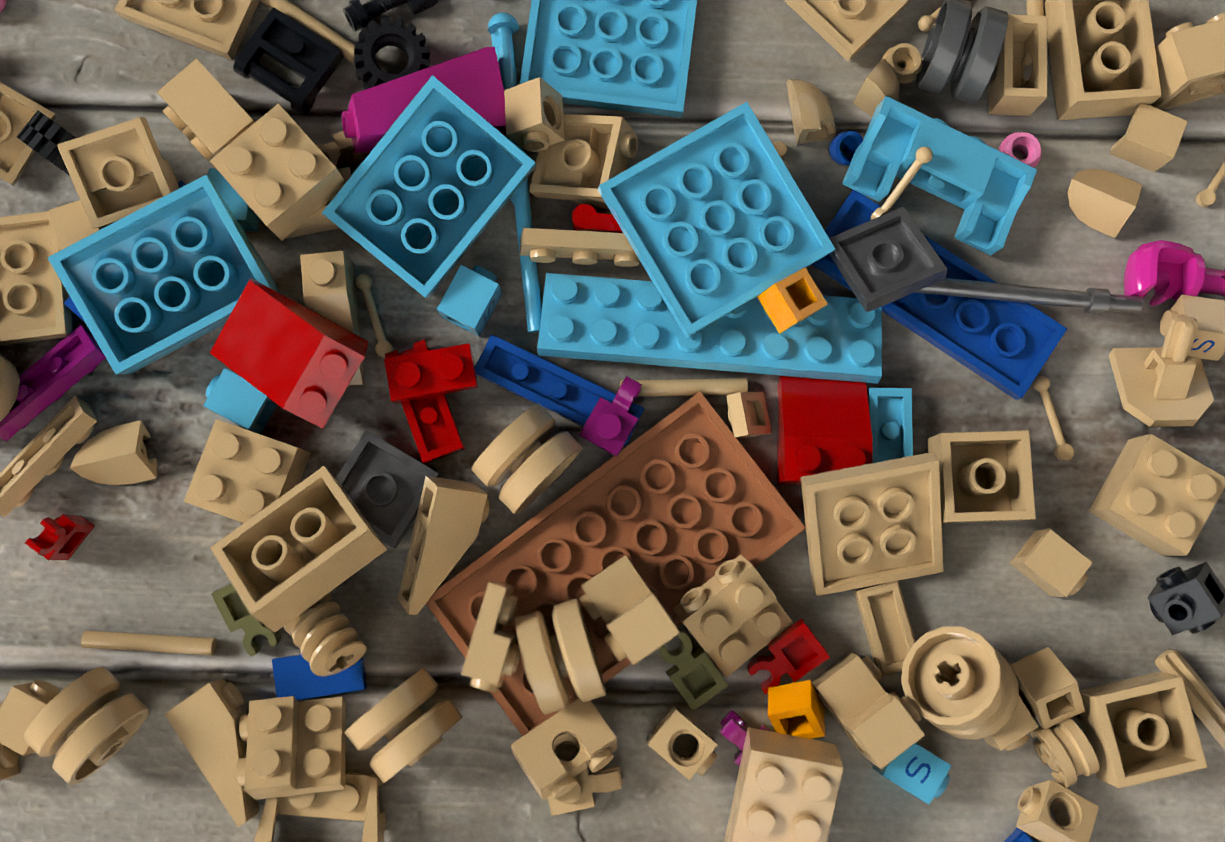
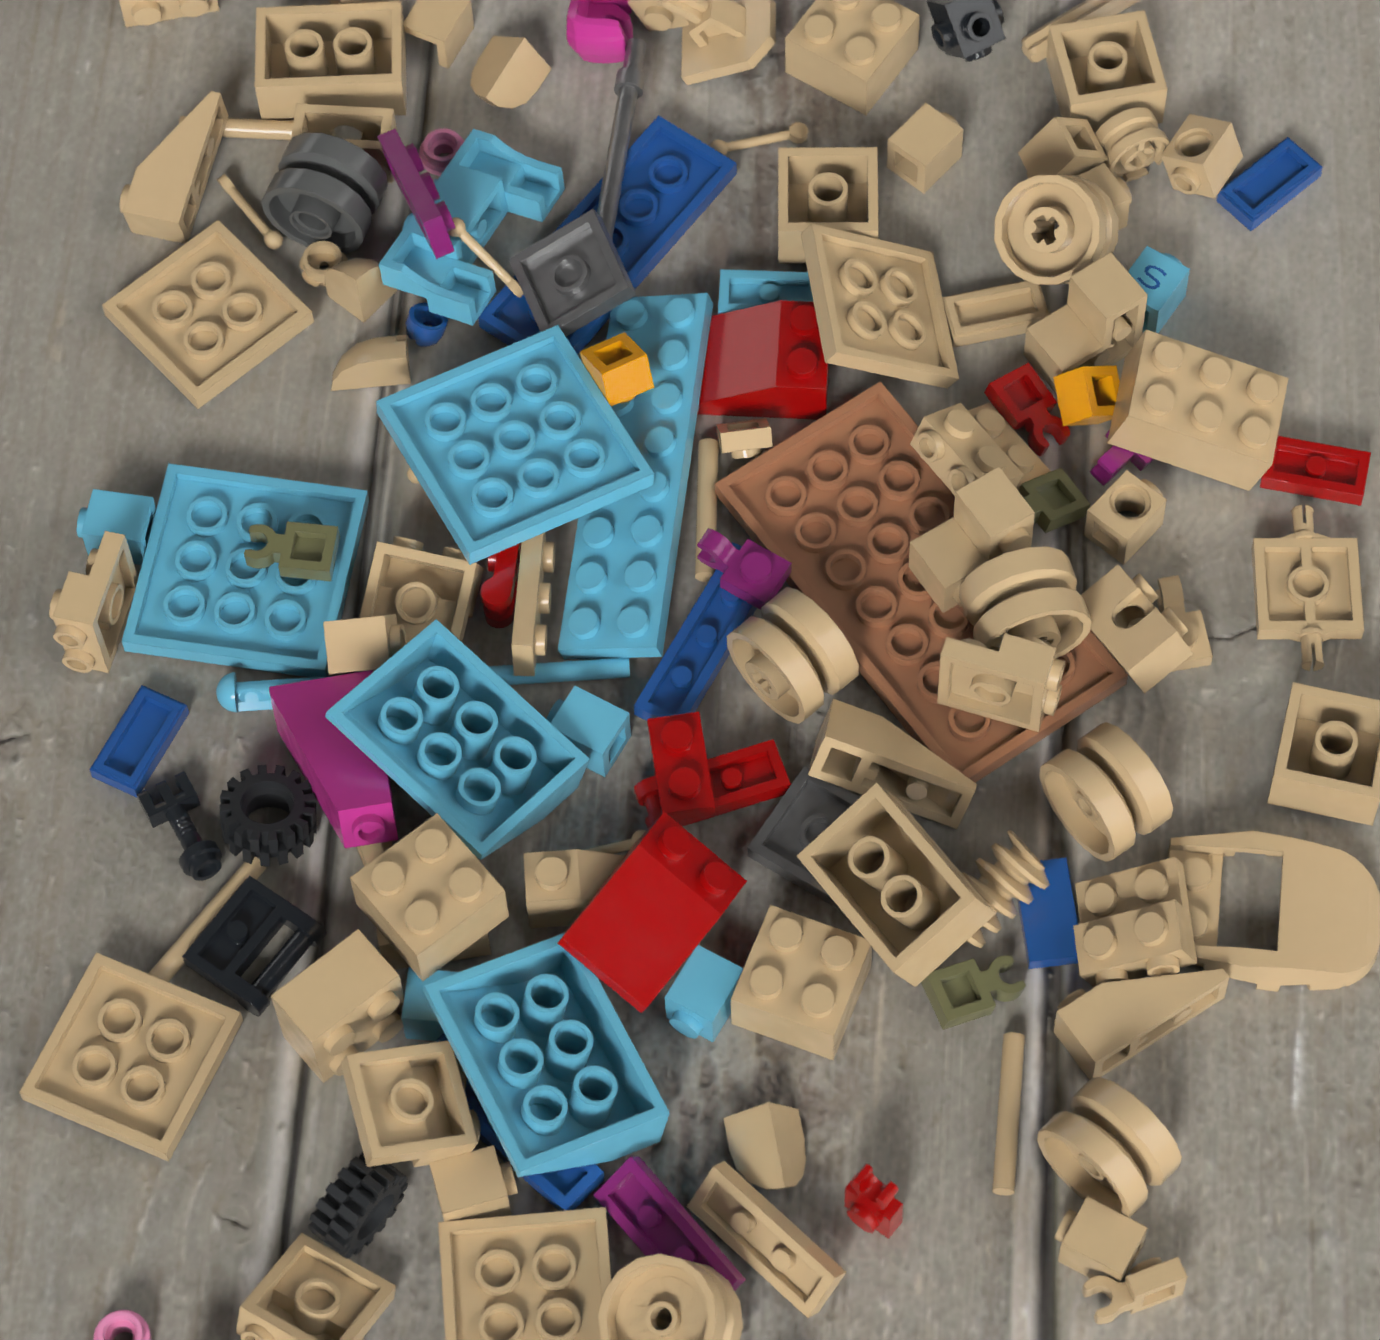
camera: 85 degrees left, 20 degrees down
none -> olive plate [244,521,340,582]
none -> magenta plate [377,128,456,259]

